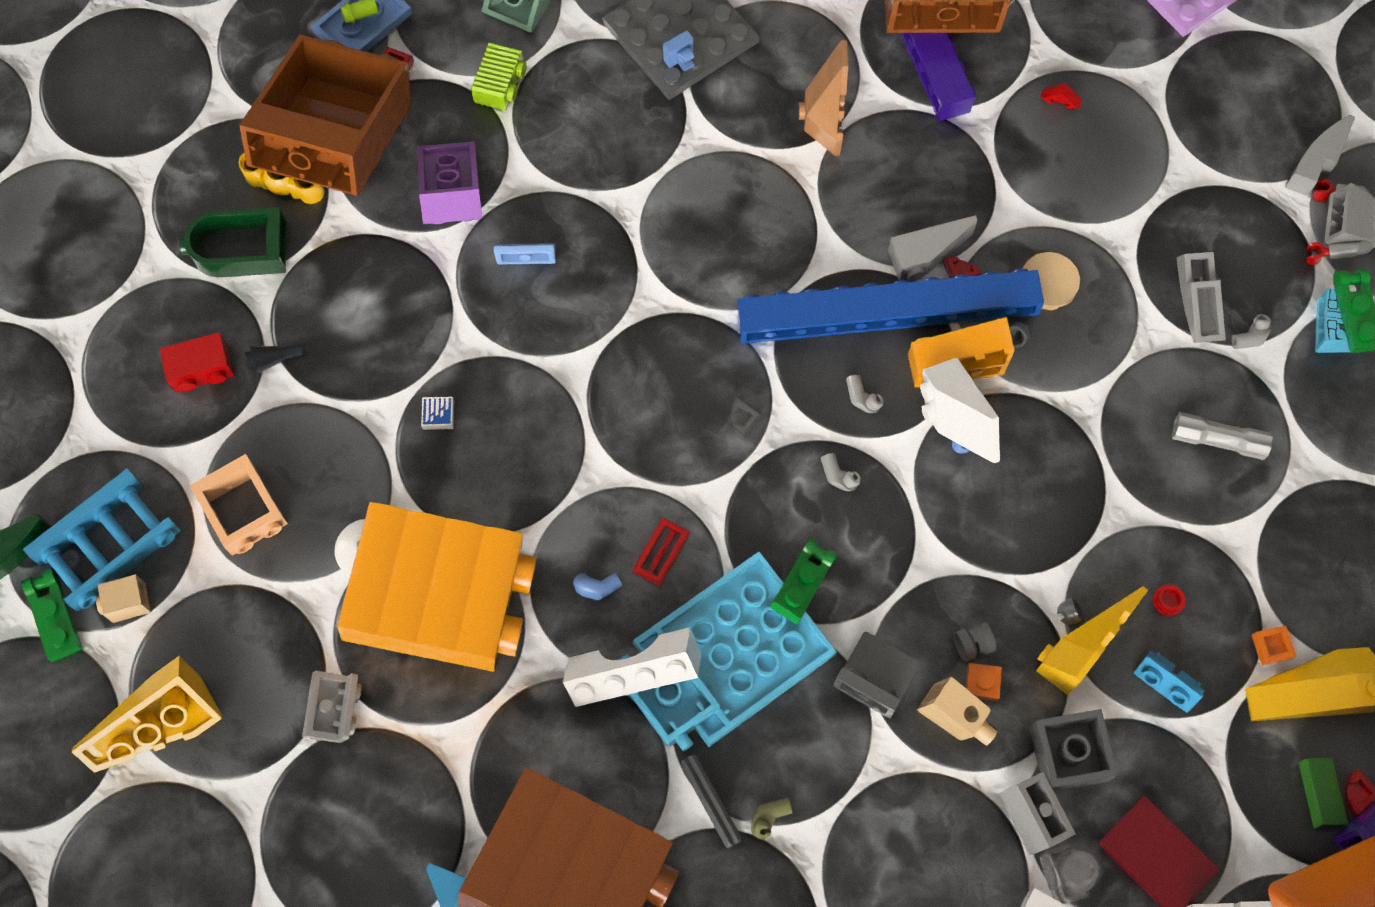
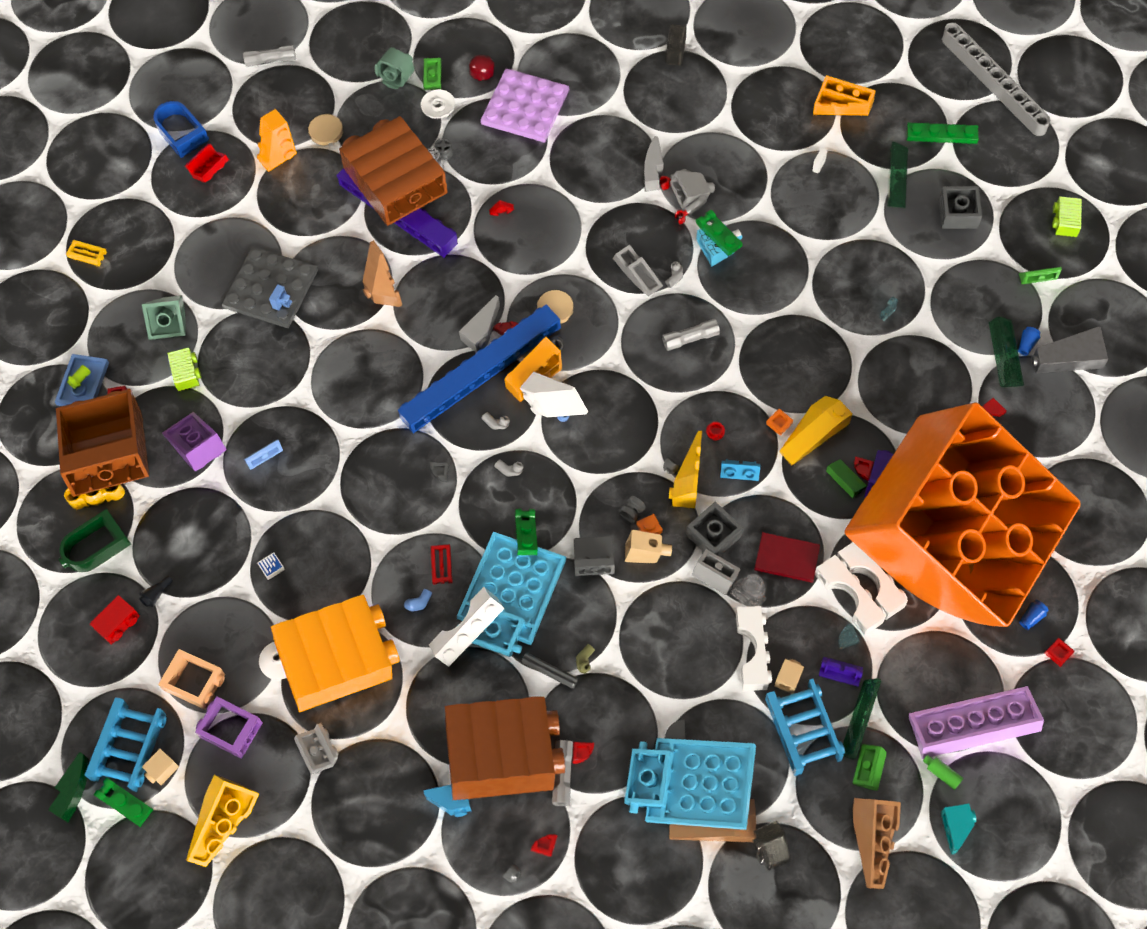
camera: 30 degrees left, 5 degrees down
none -> medium lavender window [195,697,262,759]

